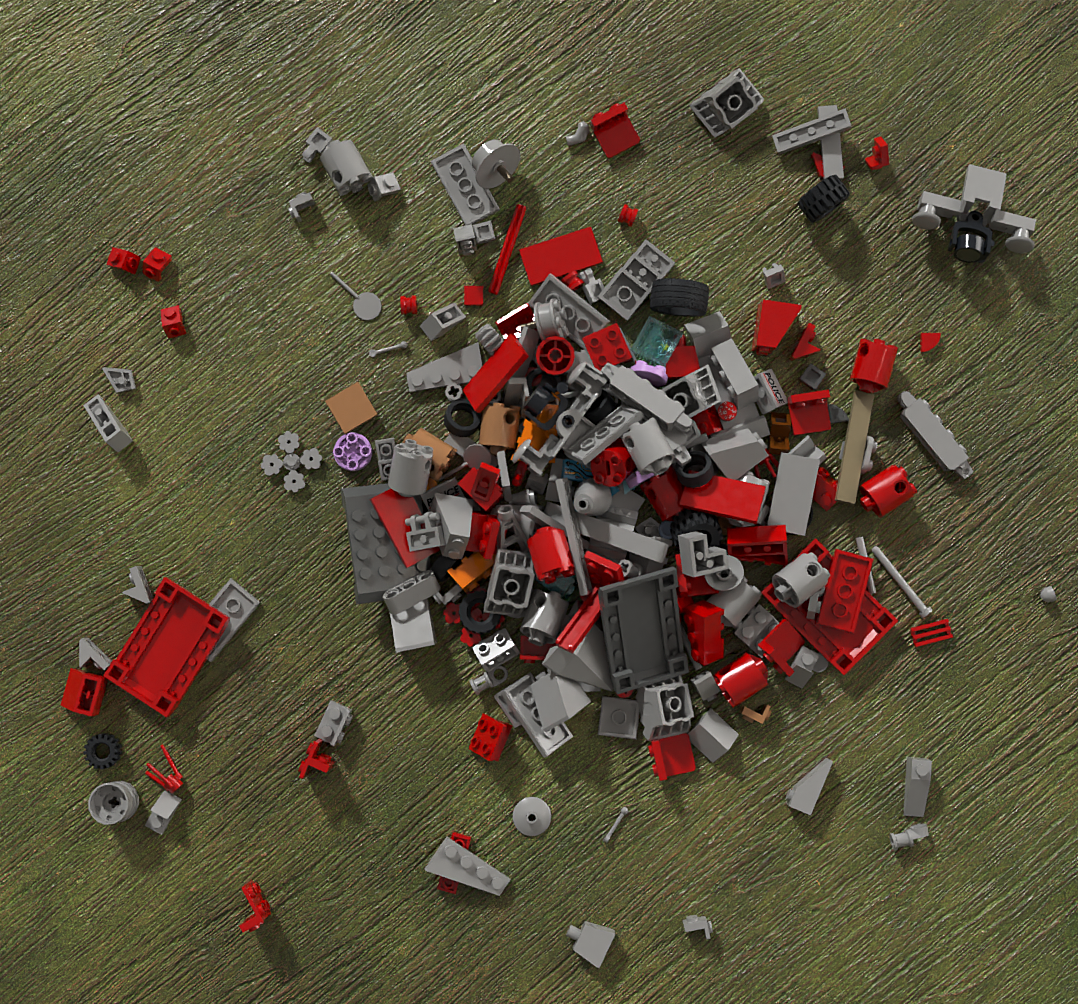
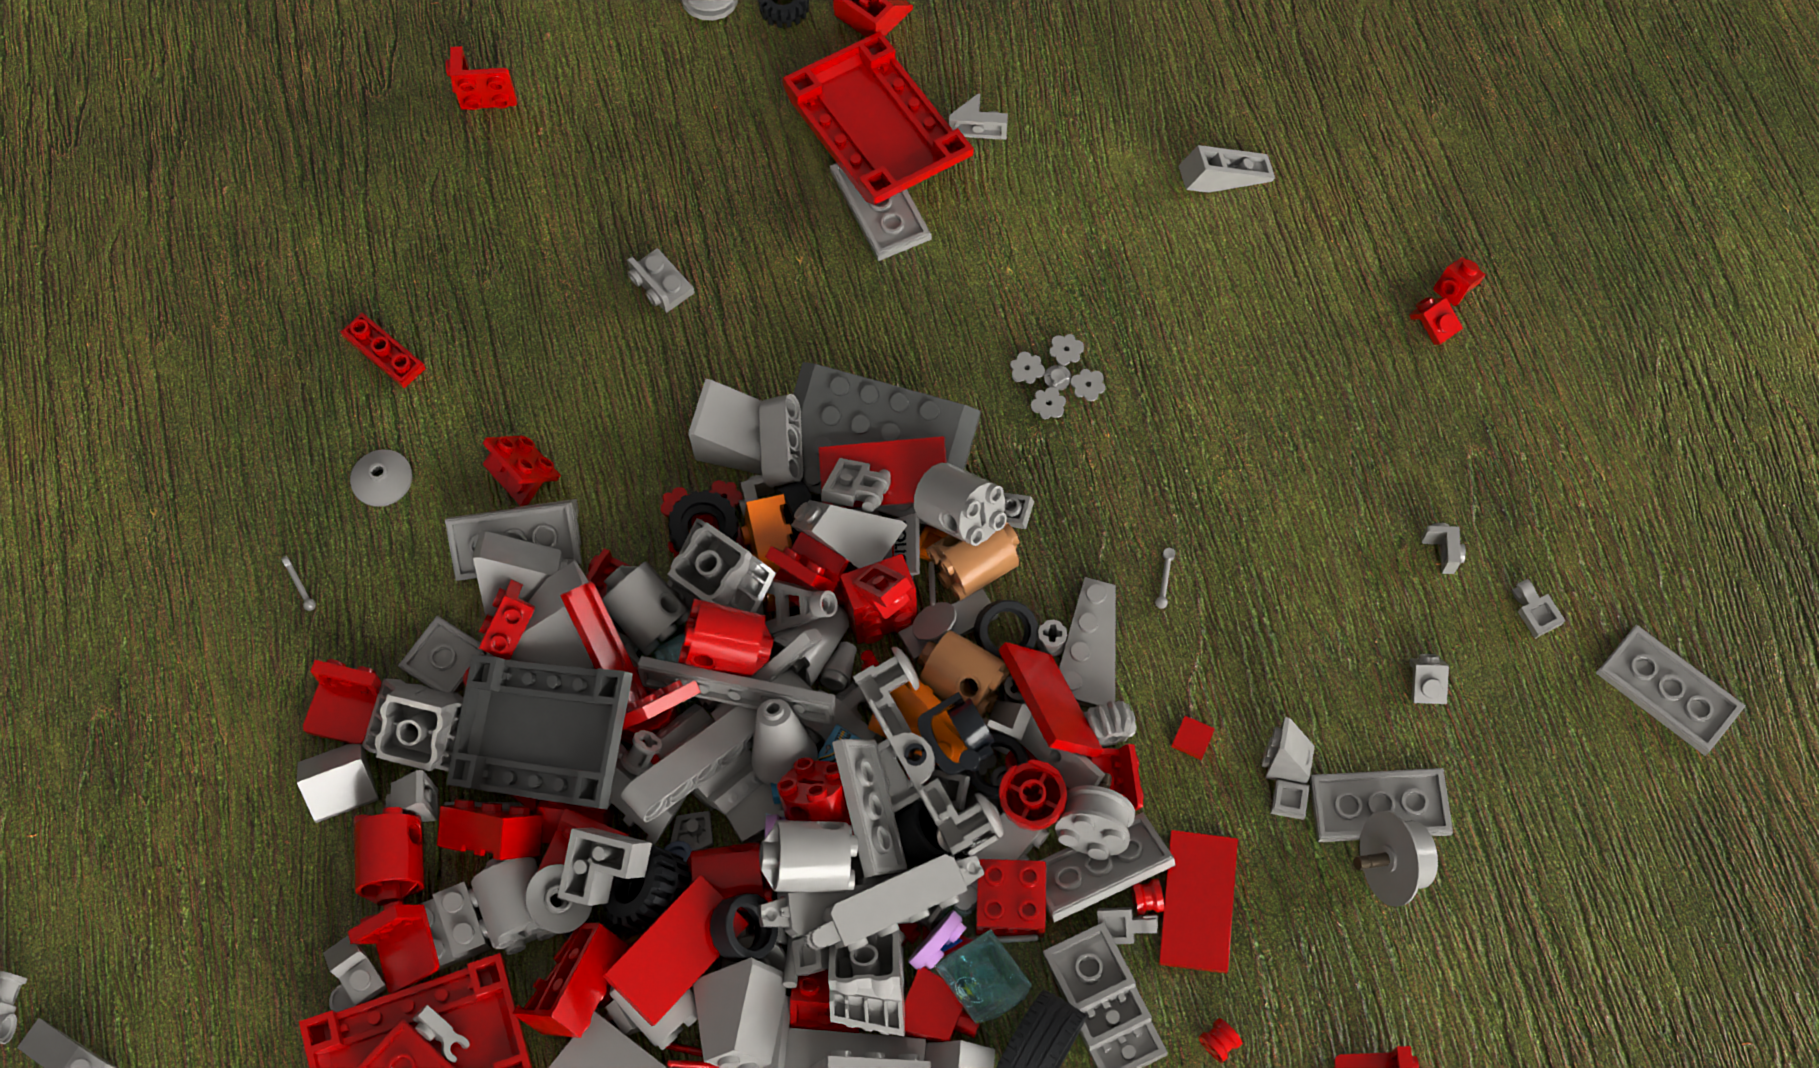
camera: 115 degrees right, 20 degrees down
light grey slope [79,637,112,670] -> none
light grey piece [102,367,136,393] -> none
red plant [145,744,183,794] -> none
light grey slope [145,790,182,835] -> none
red bracket [160,305,186,338] -> none
red bracket [298,738,335,779] -> none
light grey cylinder [320,140,373,196] -> none
medium nougat tile [325,382,378,434] -> none
light grey piece [330,272,382,320] -> none
lavender tile [333,432,372,471] -> none
red wheel [400,295,417,315] -> none
light grey slope [420,302,466,341] -> none
light grey wing [425,836,511,896] -> none
light grey connector [469,665,508,696] -> none
light grey brick [472,628,520,673] -> none
red axle [488,204,526,295] -> none
light grey tile [497,451,512,502] -> none
light grey arm [566,121,589,146] -> none
light grey torso [566,921,615,968] -> none
light grey bracket [682,915,713,940] -> none
red tile [717,402,737,421] -> none
medium nougat bracket [739,704,771,724] -> none
light grey cylinder [772,552,830,608] -> none
light grey slope [785,758,833,815] -> none
none -> red bracket [478,579,535,660]
none -> light grey tile [1596,624,1746,756]

